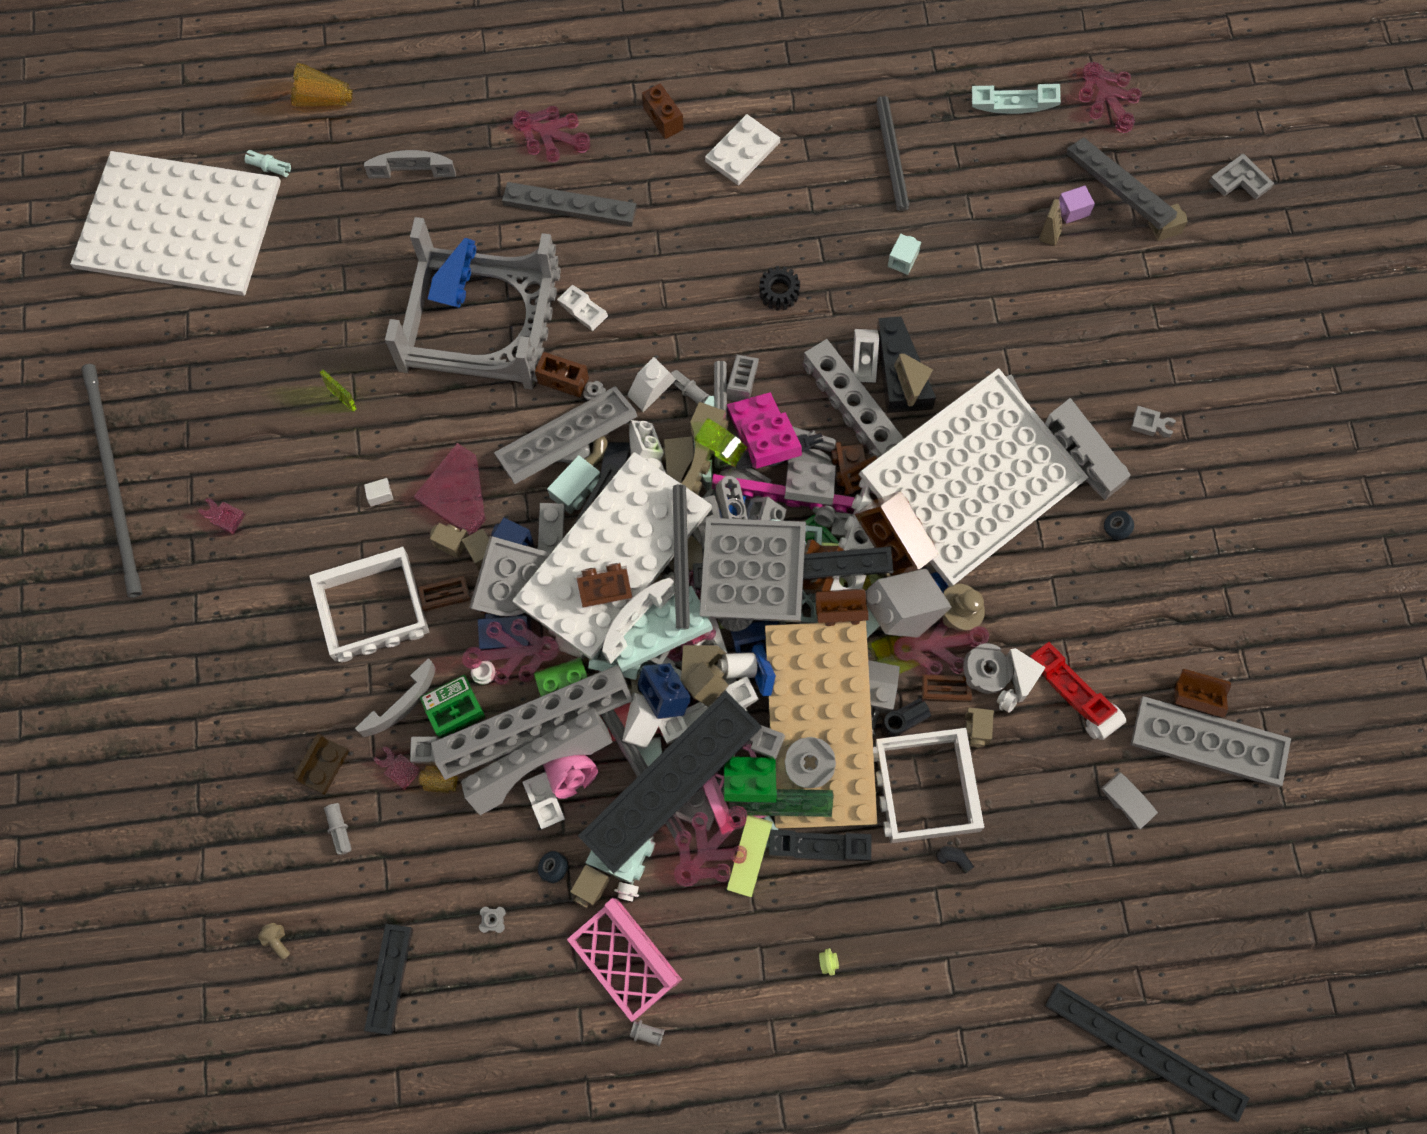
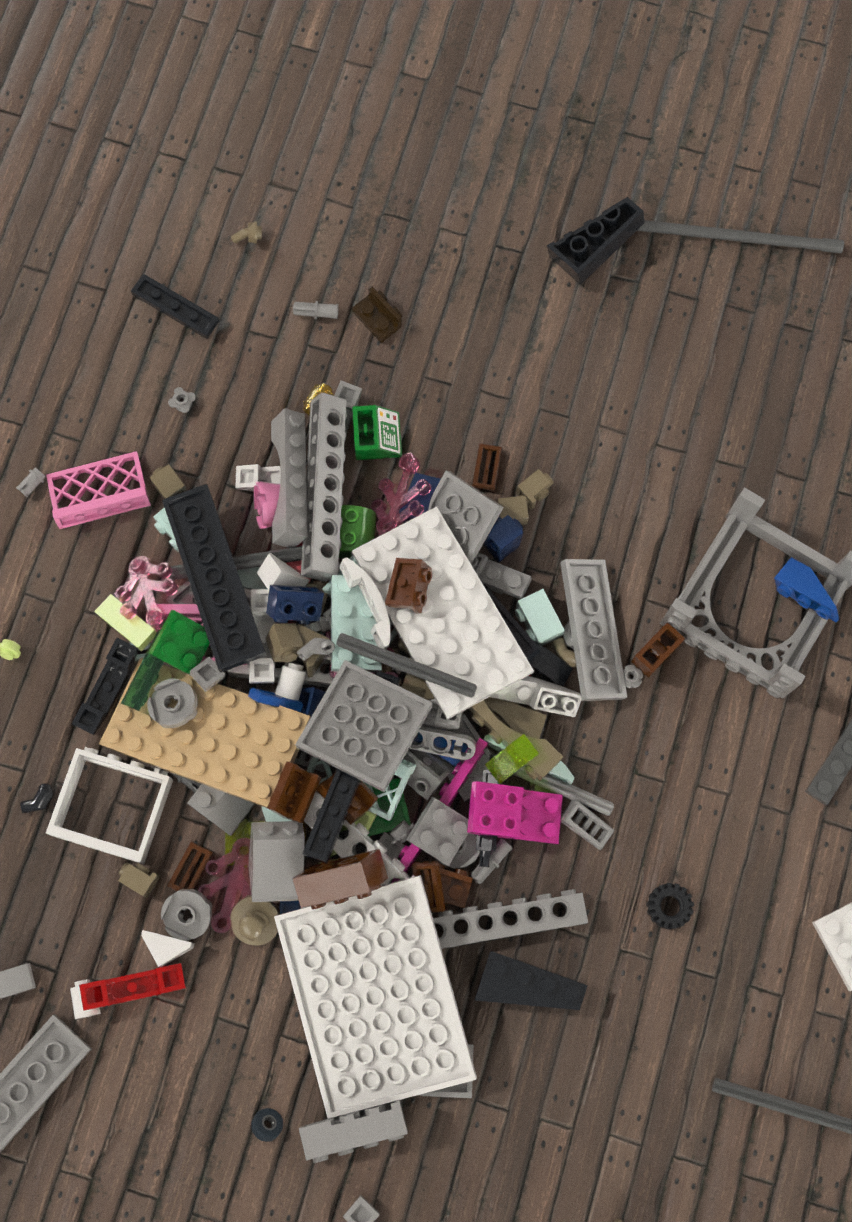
camera: 110 degrees right, 5 degrees up
clear pink plate [198,498,245,534] -> none
white window [309,547,430,662] -> none
clear neon green piece [320,370,357,412] -> none
light grey slope [355,658,436,737] -> none
white slope [364,478,394,506] -> none
clear pink plate [374,747,421,790] -> none
clear pink plate [414,443,486,535] -> none
white plate [471,660,496,685] -> none
black wheel [538,851,568,883] -> none
white slope [557,285,608,331] -> none
white plate [614,882,639,901] -> none
white slope [627,357,676,412] -> none
light grey axle [671,370,710,404] -> none
white slope [853,329,879,382] -> none
black piece [881,698,931,738] -> none
light aqua brick [888,234,921,275] -> none
dark tan slope [894,354,933,406] -> none
white plate [997,689,1019,712] -> none
reddish brown bracket [1174,669,1231,718] -> none
none -> light grey arm [297,638,335,661]
none -> black wedge [547,197,645,285]

